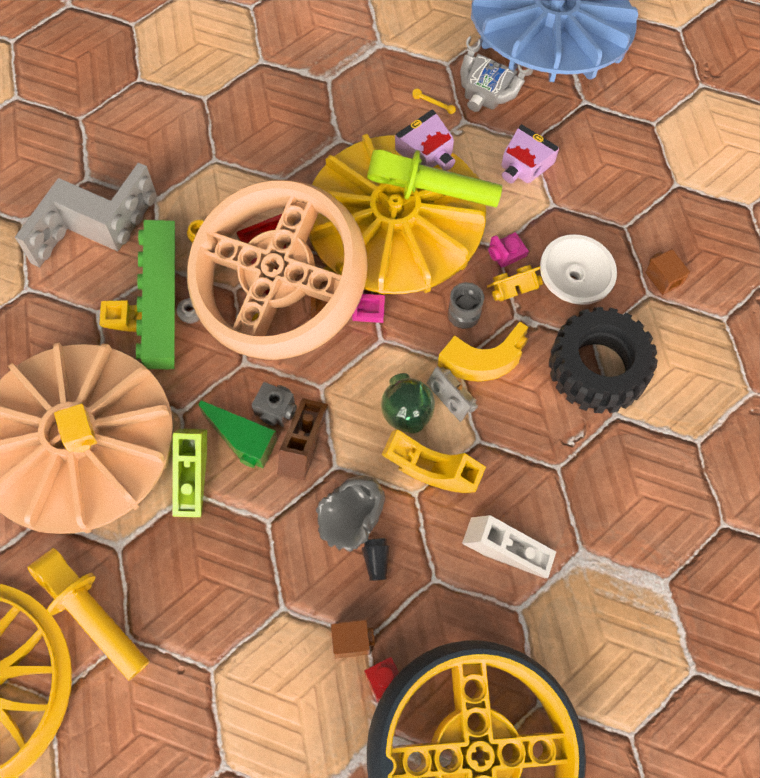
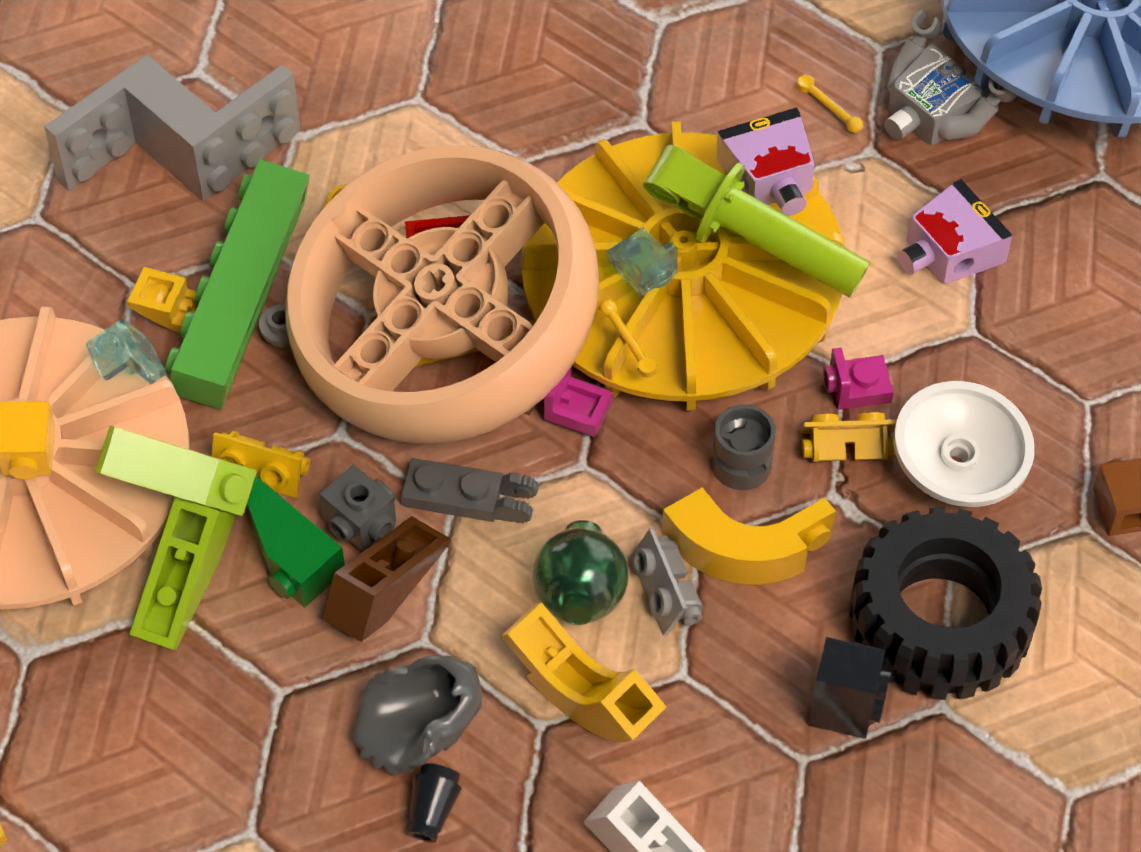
camera: 20 degrees right, 10 degrees down
none -> clear light blue bracket [86,318,166,384]
none -> slope [95,426,257,516]
none -> yellow hinge [212,430,311,498]
none -> dark grey hinge [401,458,539,524]
none -> yellow hinge [599,299,657,378]
none -> clear light blue bracket [607,227,678,296]
none -> black brick [808,637,891,739]

